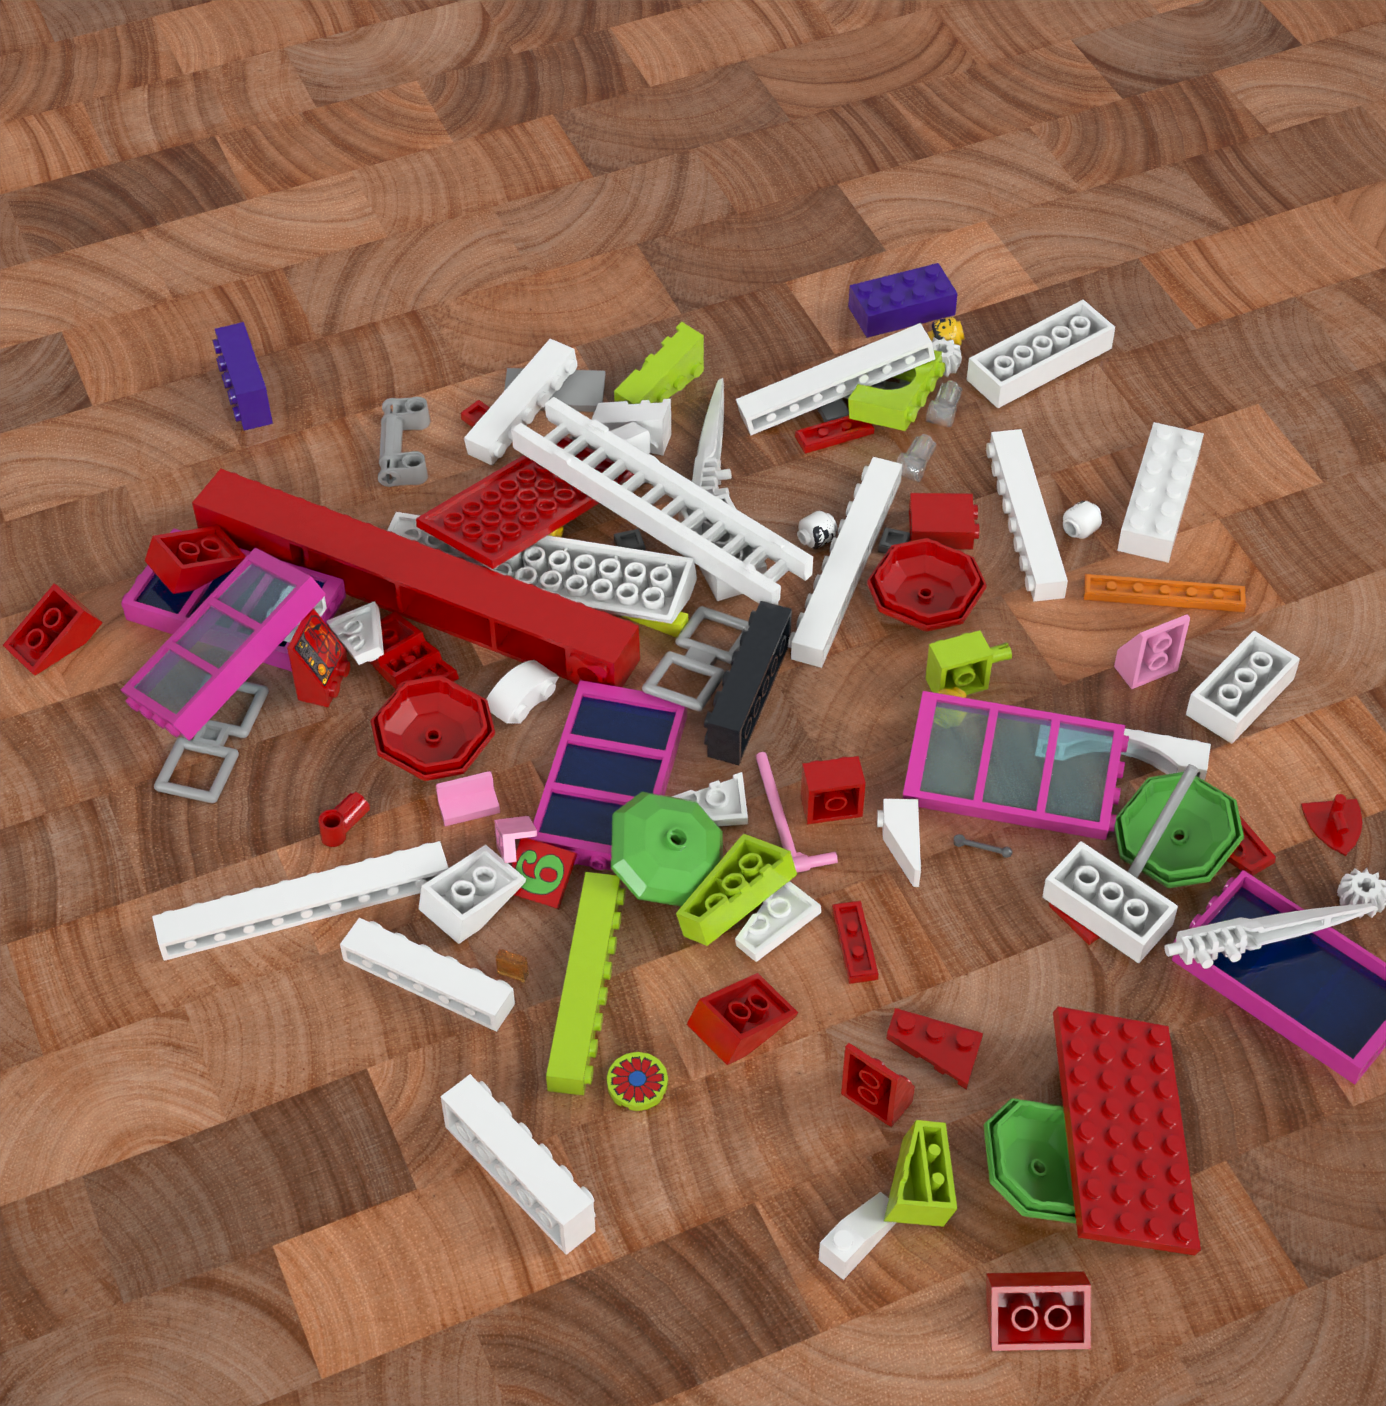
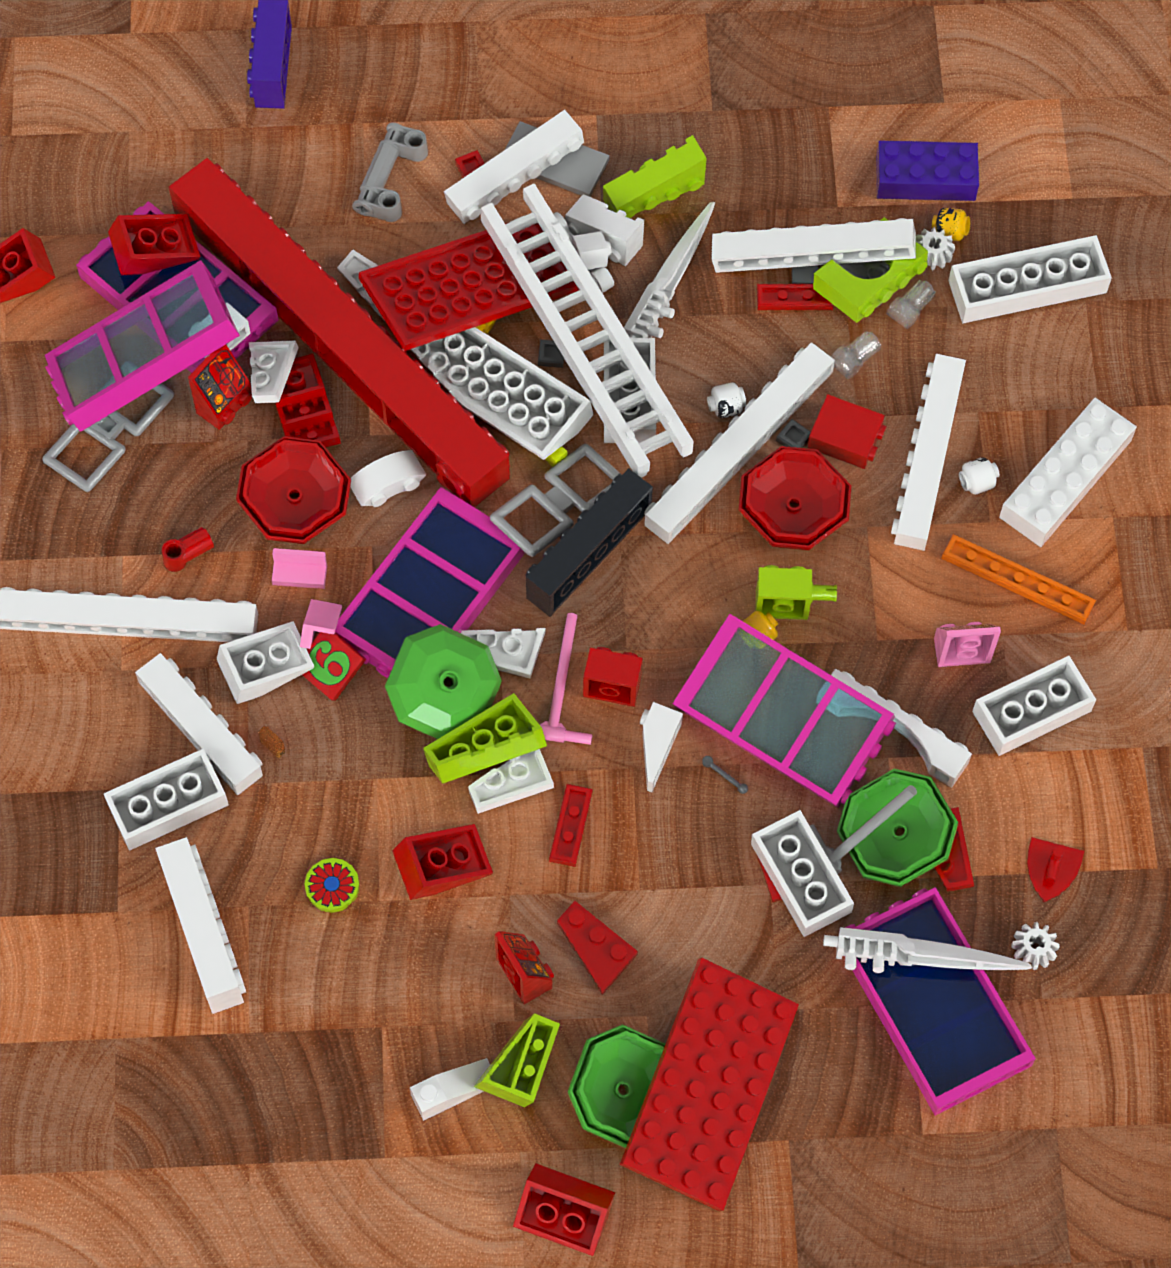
camera: 20 degrees right, 15 degrees up
lime brick [546,872,626,1095] -> none
none -> white brick [104,748,229,851]

